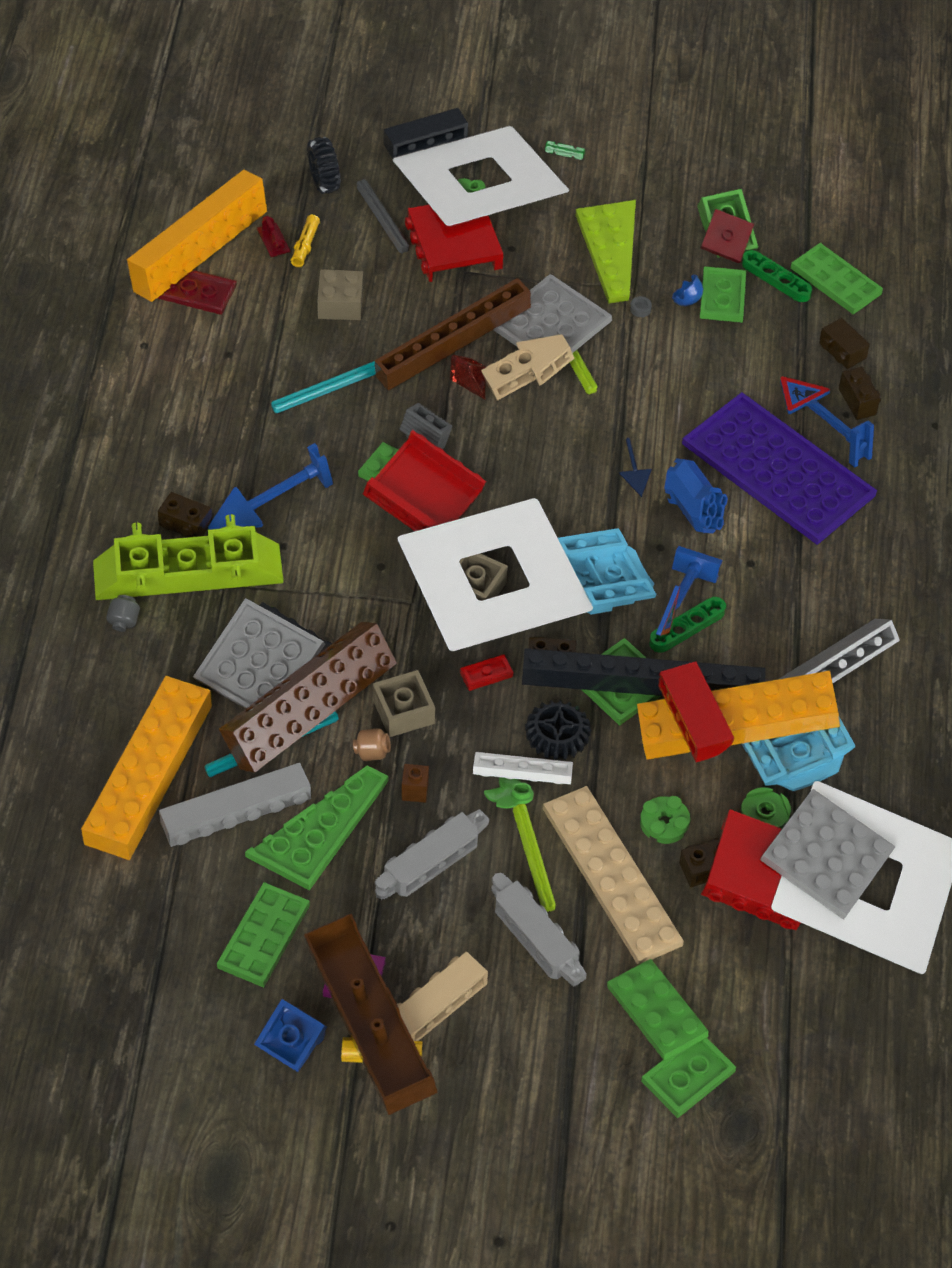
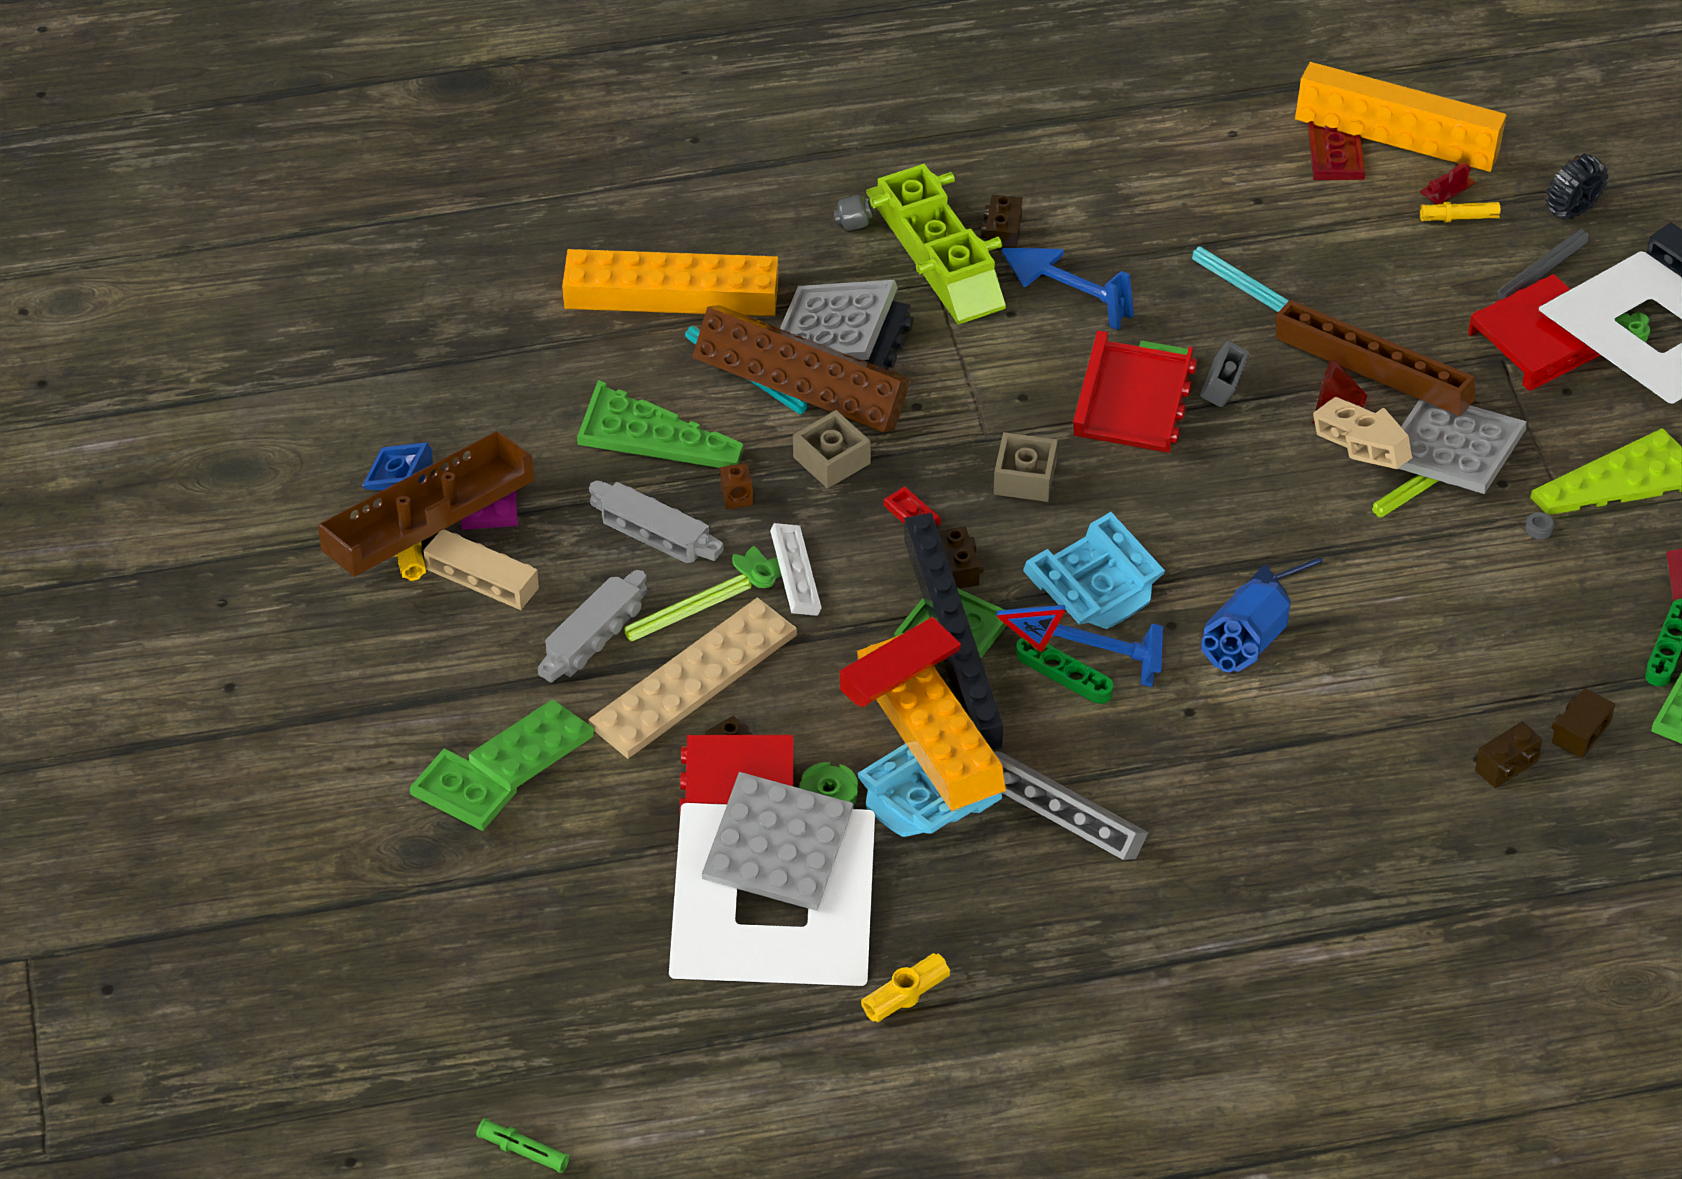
camera: 75 degrees right, 5 degrees down
light grey brick [159,762,311,847] -> none
bright green plate [217,882,310,988] -> none
dark tan brick [317,269,363,320] -> none
medium nougat head [353,728,391,761] -> none
white piece [398,498,593,651] -> none
black gear [525,699,591,761] -> none
bright green plate [640,796,690,844] -> none
blue hair [672,274,704,307] -> none
dark purple plate [682,392,877,545] -> none
bright green plate [700,266,746,322] -> none
blue piece [780,376,874,468] -> none

